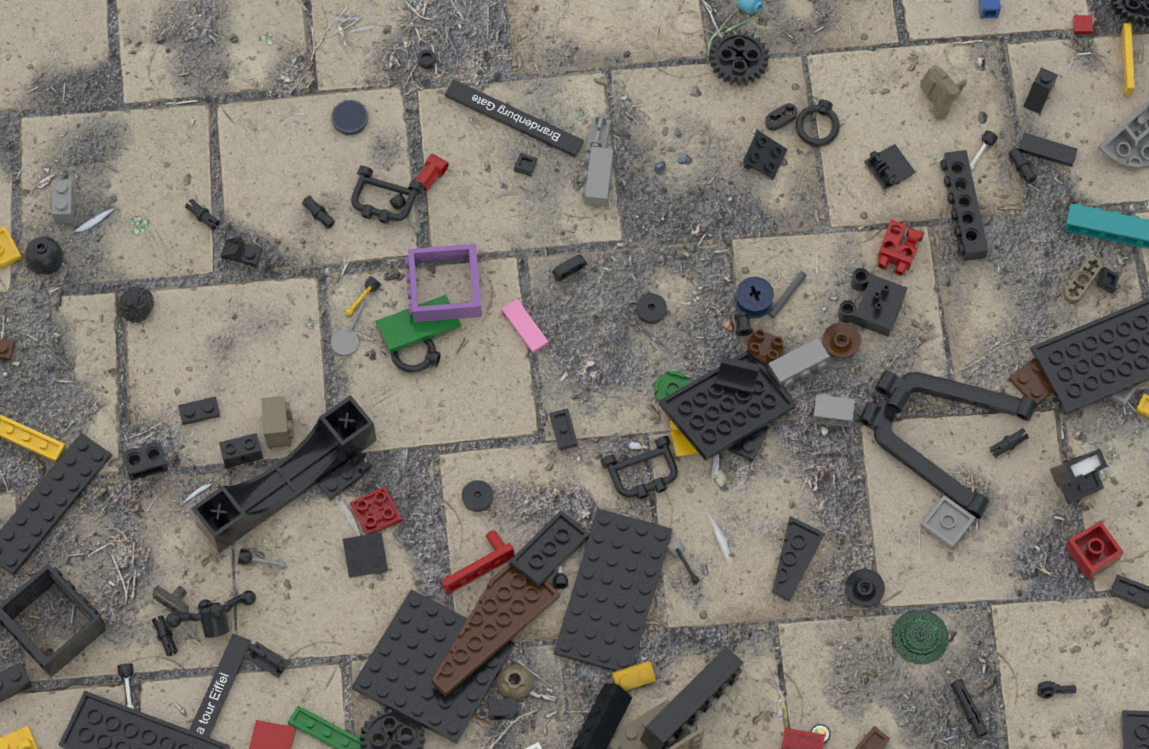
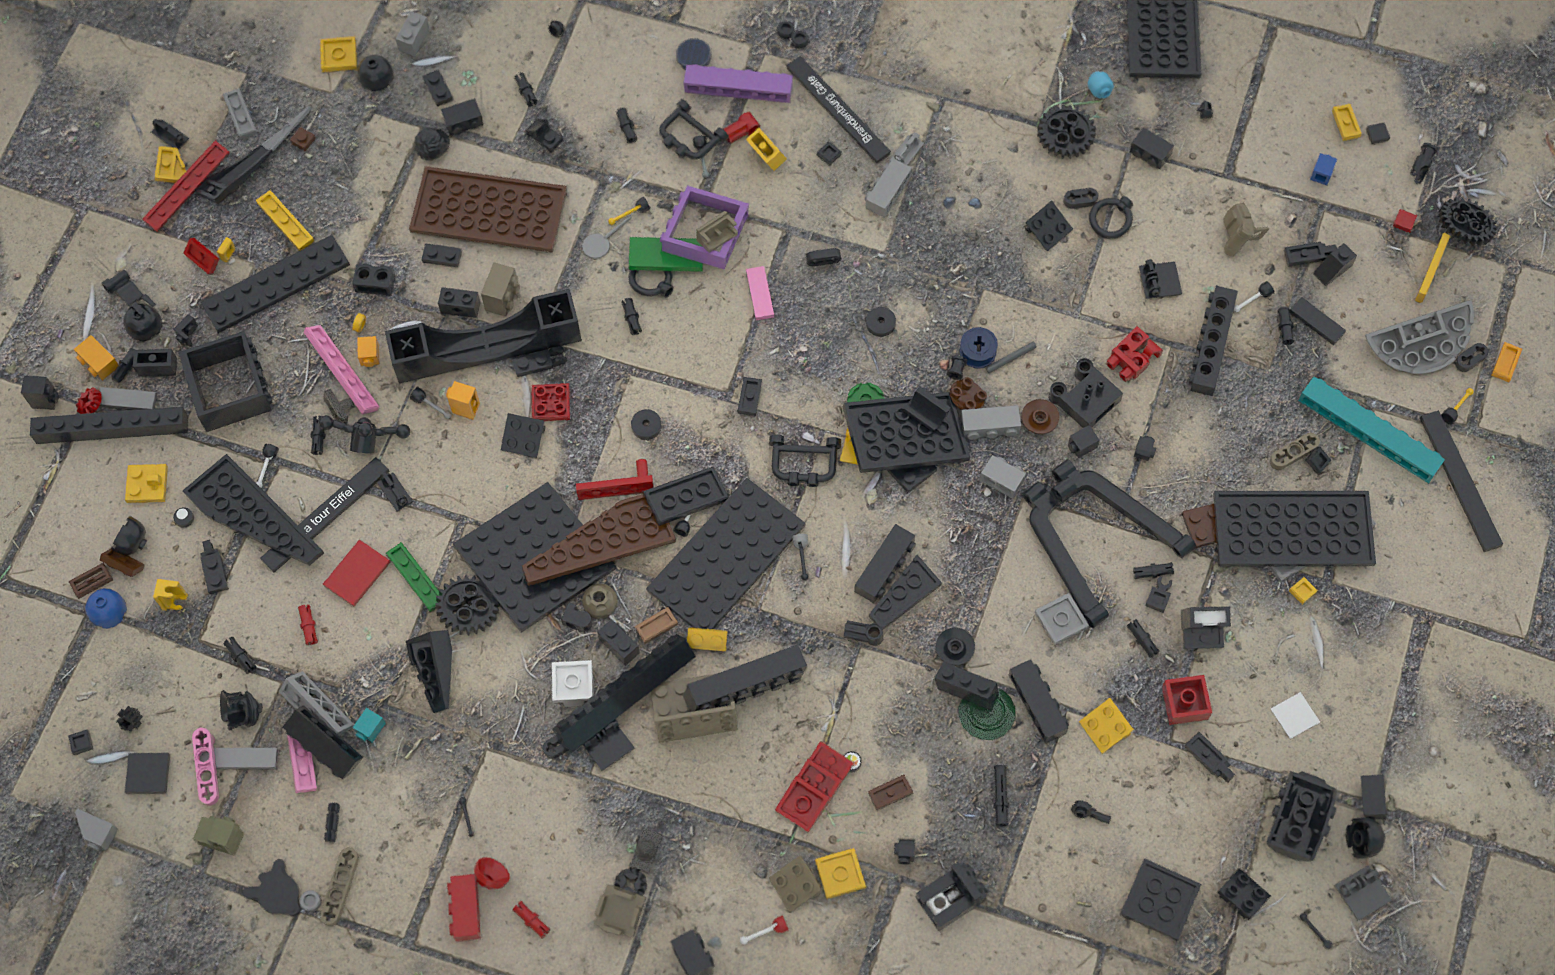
camera: 25 degrees right, 0 degrees up
none -> bright pink tile [303,325,379,414]
none -> yellow tile [352,313,366,333]
none -> light orange brick [357,336,380,367]
none -> reddish brown plate [409,166,567,253]
none -> black plate [422,69,453,107]
none -> black brick [441,98,484,136]
none -> light orange brick [446,381,480,420]
none -> black plate [548,20,564,37]
none -> black brick [597,619,640,666]
none -> black pin [621,298,642,335]
none -> medium nougat tile [634,607,678,644]
none -> medium lavender brick [684,65,793,103]
none -> dark tan hinge [696,211,738,253]
none -> yellow brick [746,128,787,171]
none -> black tile [791,30,809,49]
none -> black piece [844,620,884,646]
none -> black brick [854,524,916,603]
none -> black brick [934,662,999,710]
none -> black brick [1008,659,1069,744]
none -> black brick [1068,425,1100,458]
none -> yellow hinge [1079,698,1134,754]
none -> black pin [1127,619,1160,658]
none -> black brick [1129,127,1174,170]
none -> black plate [1133,436,1156,461]
none -> black plate [1145,576,1172,613]
none -> black hinge [1284,242,1337,267]

